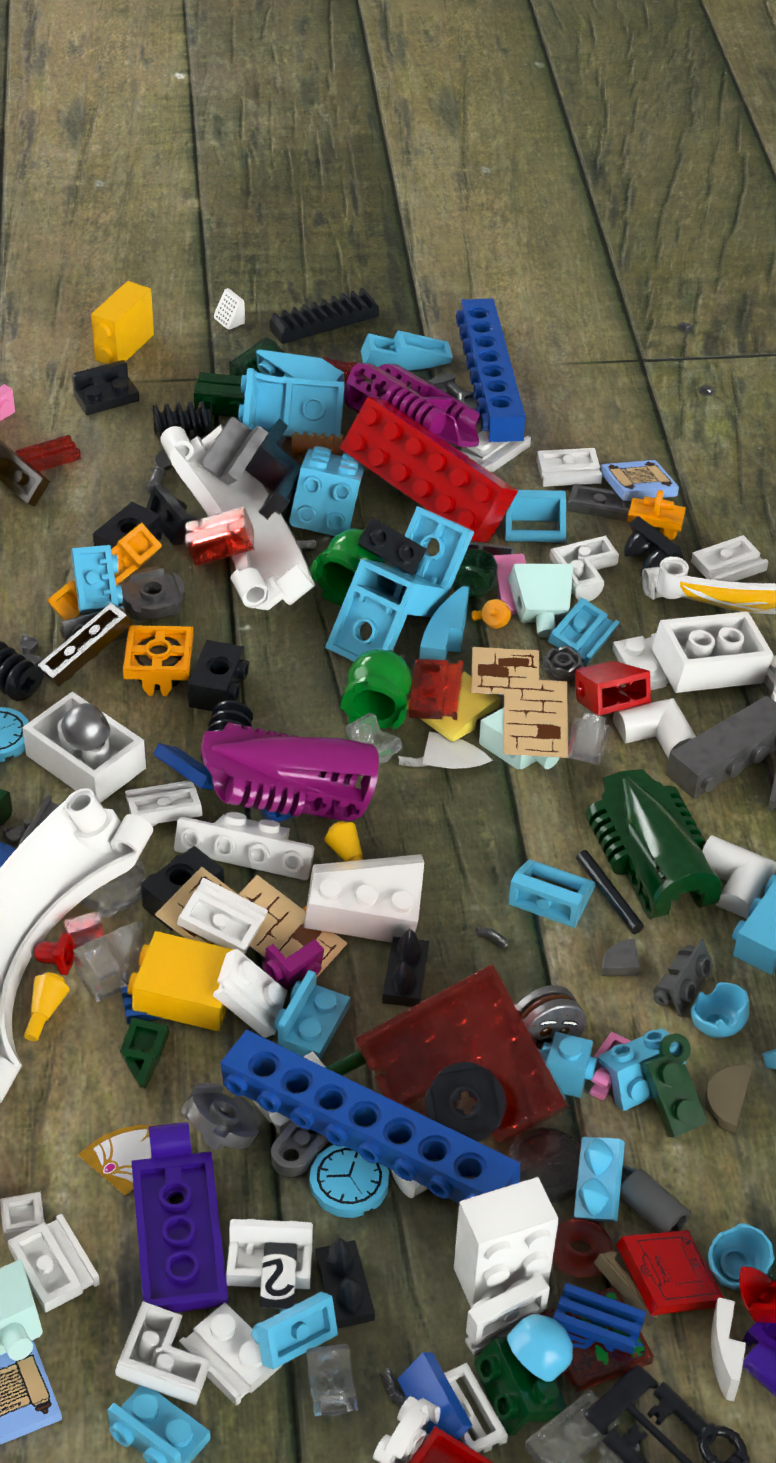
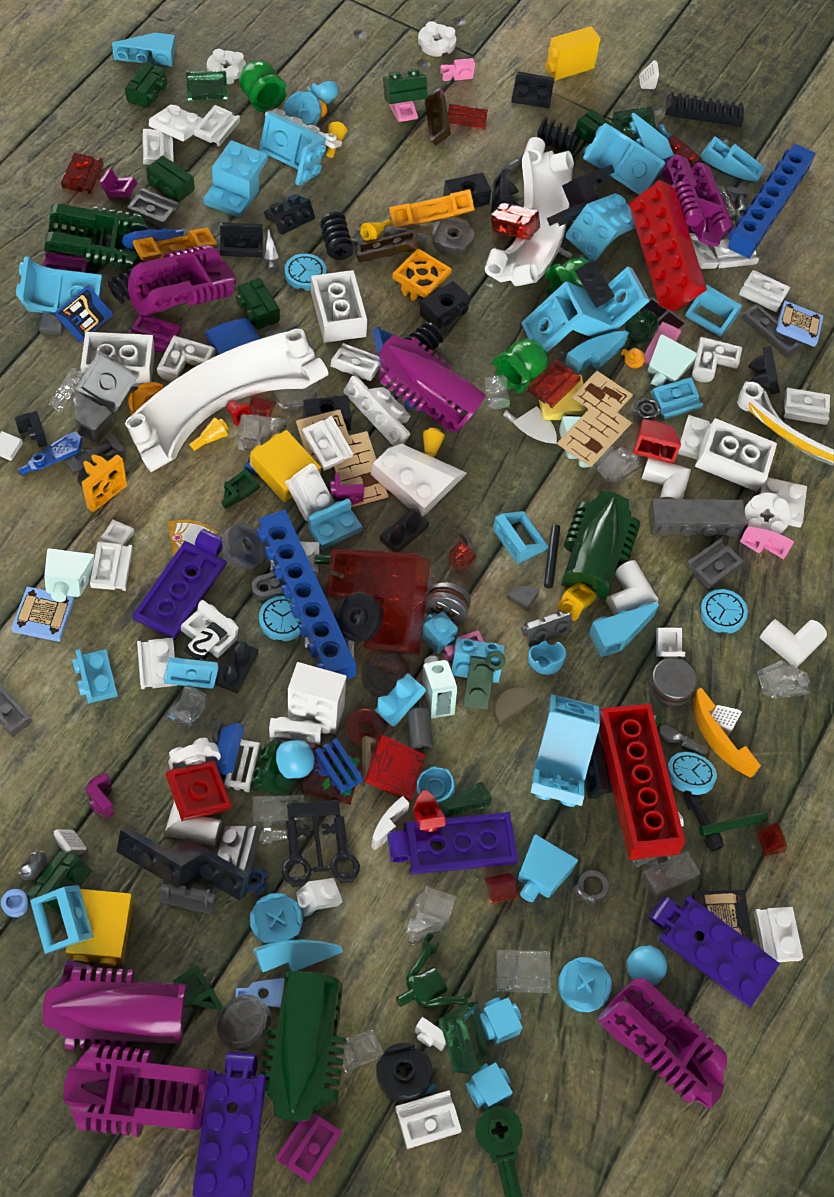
camera: 30 degrees right, 15 degrees up
flat silver piece [62,703,111,751] -> none
medium azure bracket [71,545,123,613] -> none
white brick [115,1301,212,1405] -> none
flat silver panel [200,417,268,485] -> none
clear orange piece [291,431,345,458] -> none
light orange hips [627,490,686,540] -> none
none -> yellow cone [360,219,392,241]
none -> light aqua torso [422,656,457,719]
none -> clear red piece [449,541,477,570]
none -> yellow bracket [557,581,597,621]

